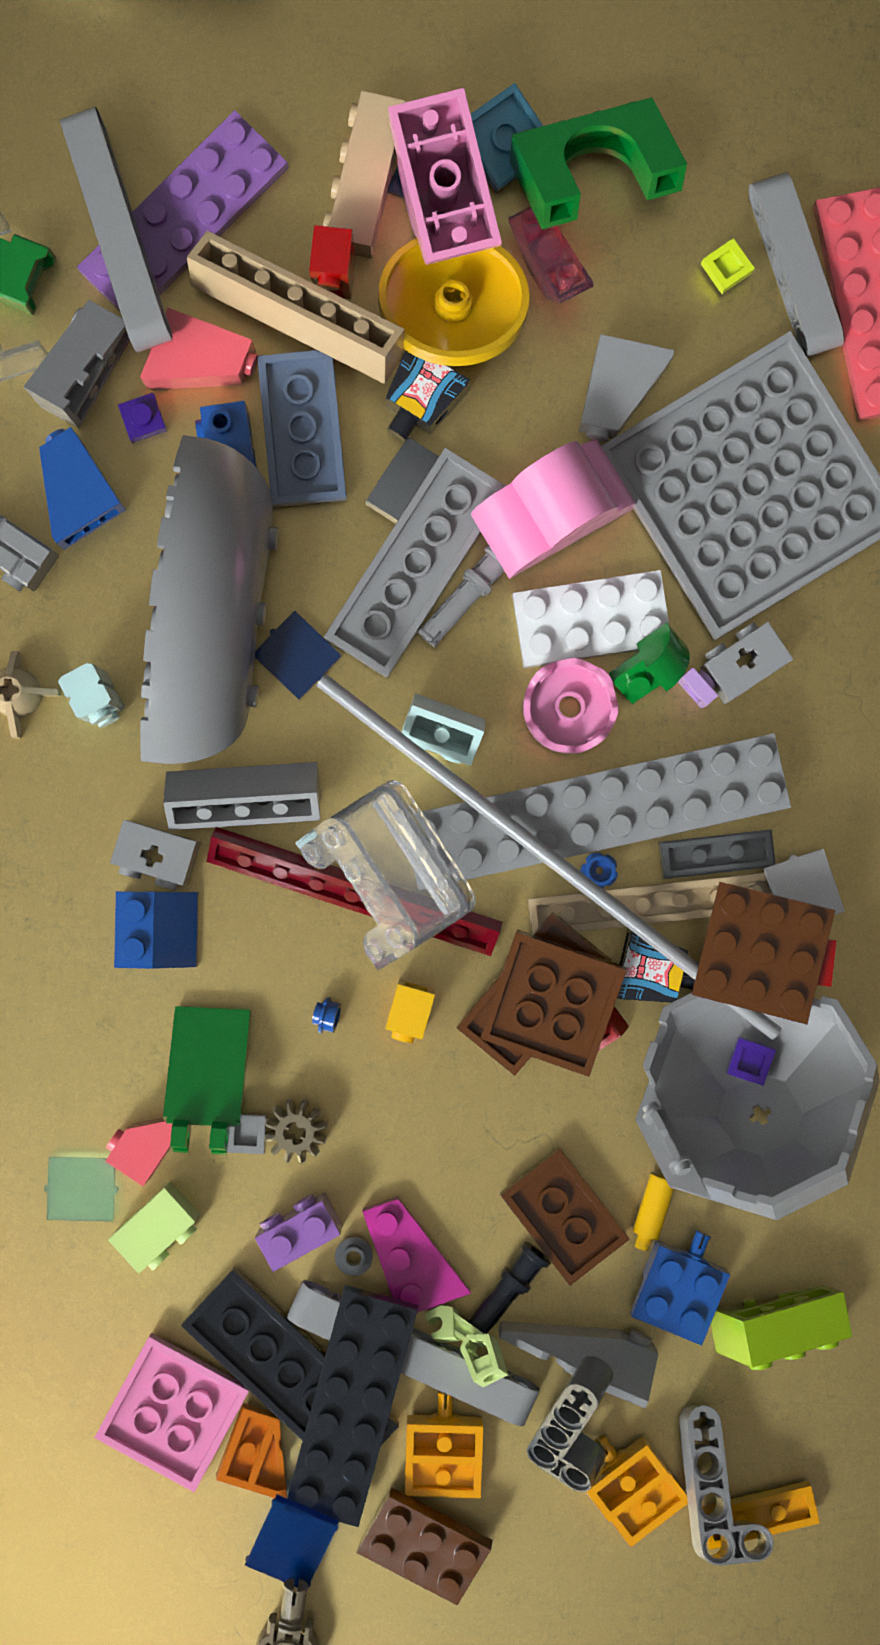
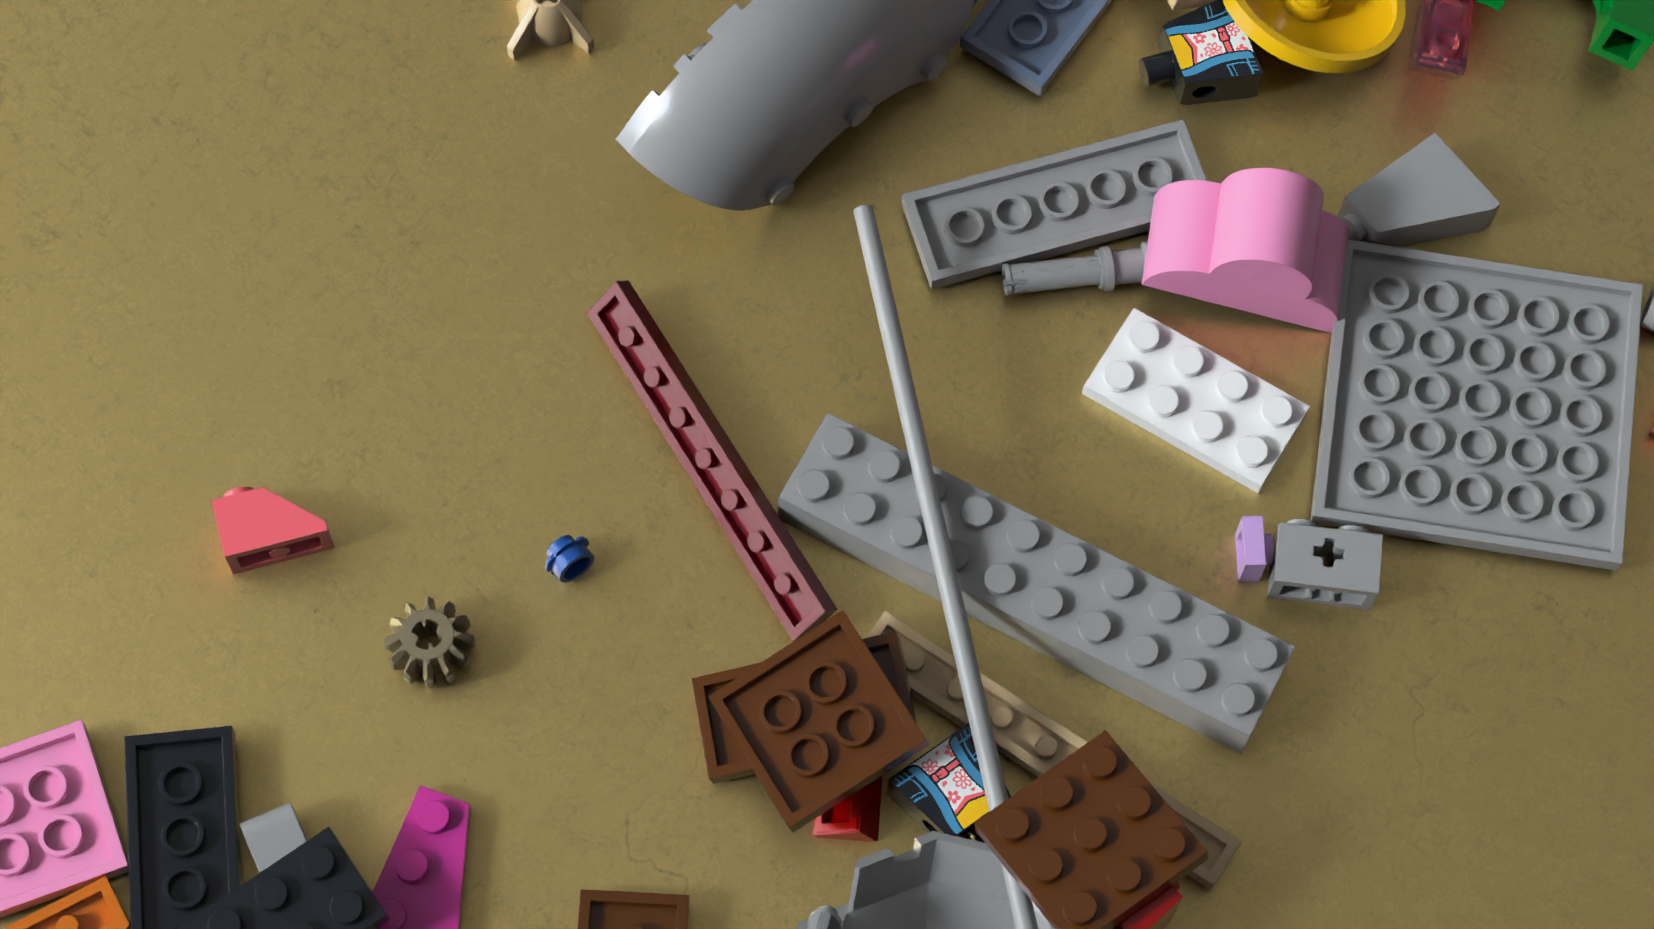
camera: 40 degrees right, 20 degrees down
clear light blue piece [44,1156,118,1222] -> none
light aqua brick [58,663,125,728] -> none
yellowish green brick [108,1182,200,1274] -> none
light grey brick [110,820,201,890] -> none
blue slope [114,891,199,969] -> none
light grey brick [163,762,320,830] -> none
green tile [163,1006,251,1155] -> none
light grey plate [227,1113,267,1154] -> none
dark blue piece [255,610,342,700] -> none
medium lavender brick [255,1193,343,1272] -> none
clear windscreen [295,780,476,970] -> none
dark grey plate [335,1237,373,1276] -> none
dark grey slope [365,437,439,524] -> none
yellow brick [385,979,435,1043] -> none
light aqua brick [401,693,485,766] -> none
bright pink plate [523,658,618,754] -> none
blue plate [581,852,618,889] -> none
green brick [609,622,690,704] -> none
dark grey tile [658,829,776,879] -> none
neon yellow plate [701,238,755,294] -> none
white piece [763,849,845,915] -> none

